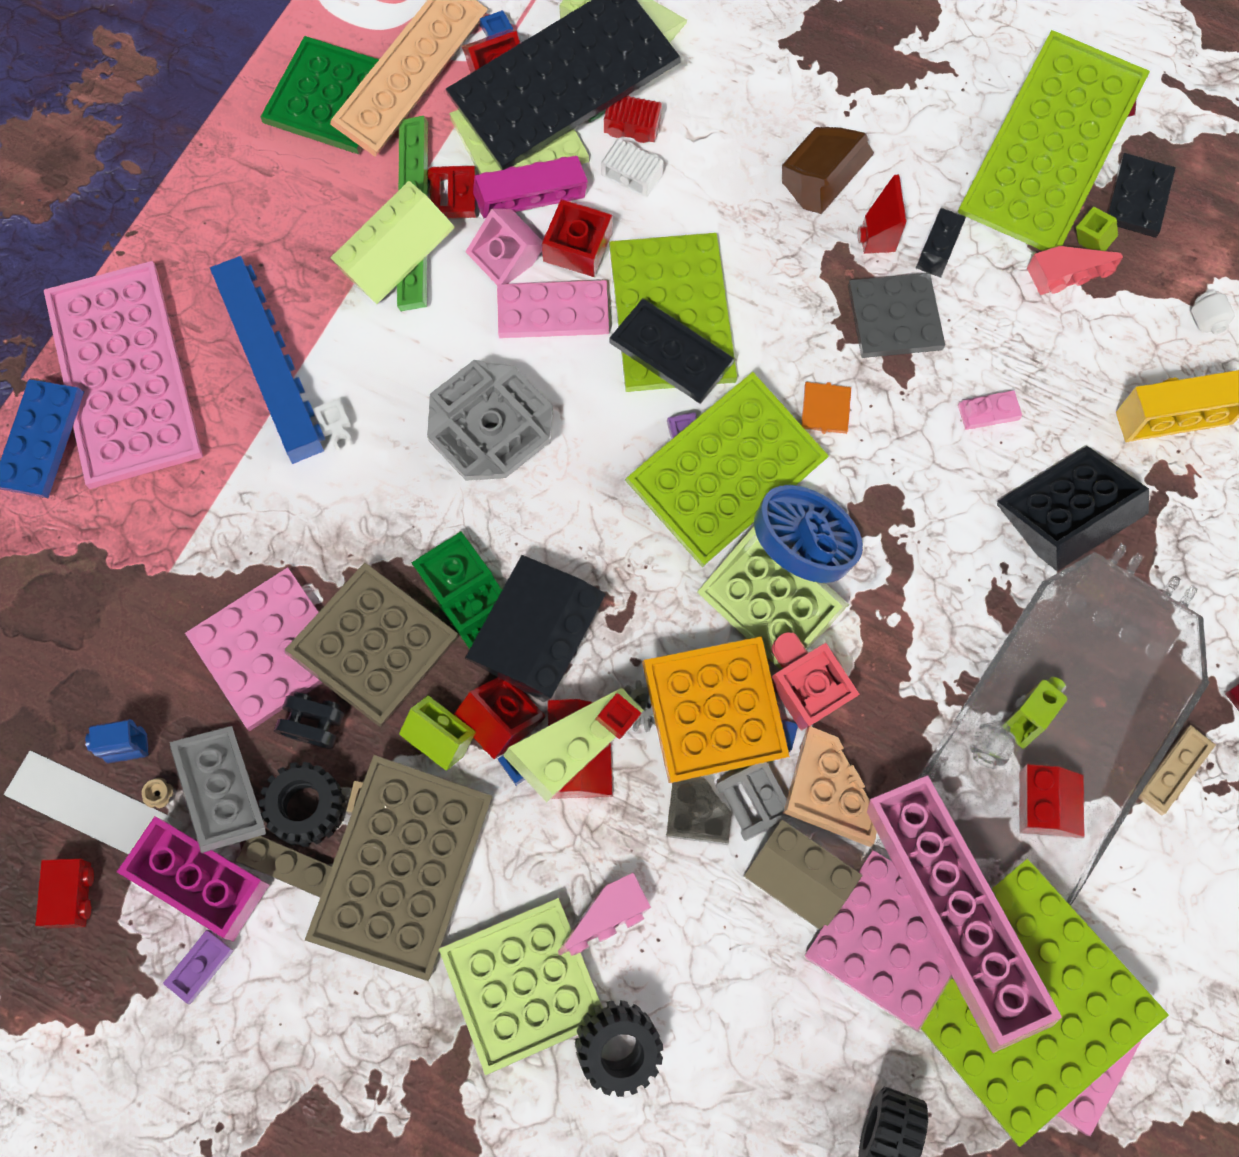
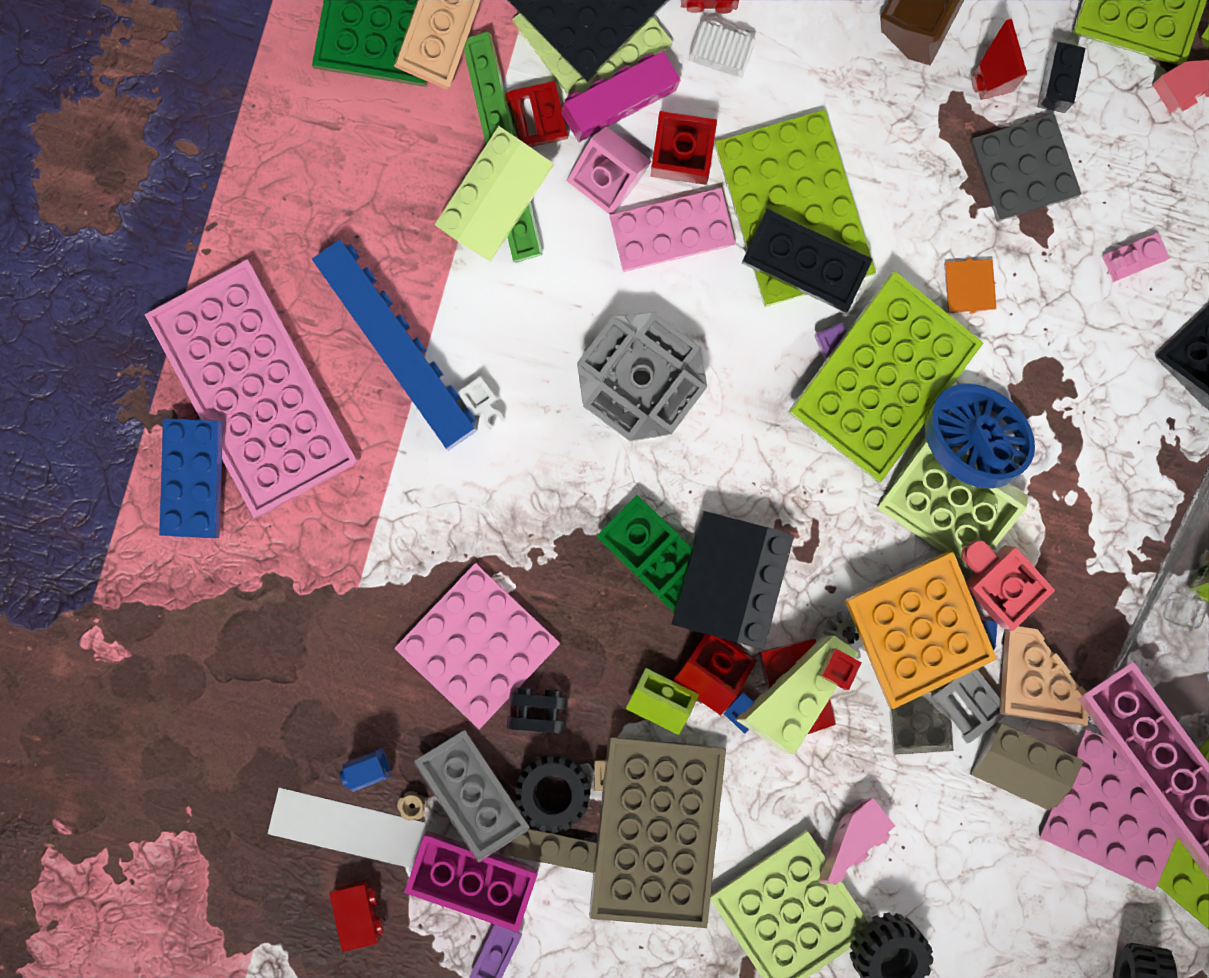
camera: 10 degrees left, 15 degrees up
dark tan plate [285,562,458,728] -> none

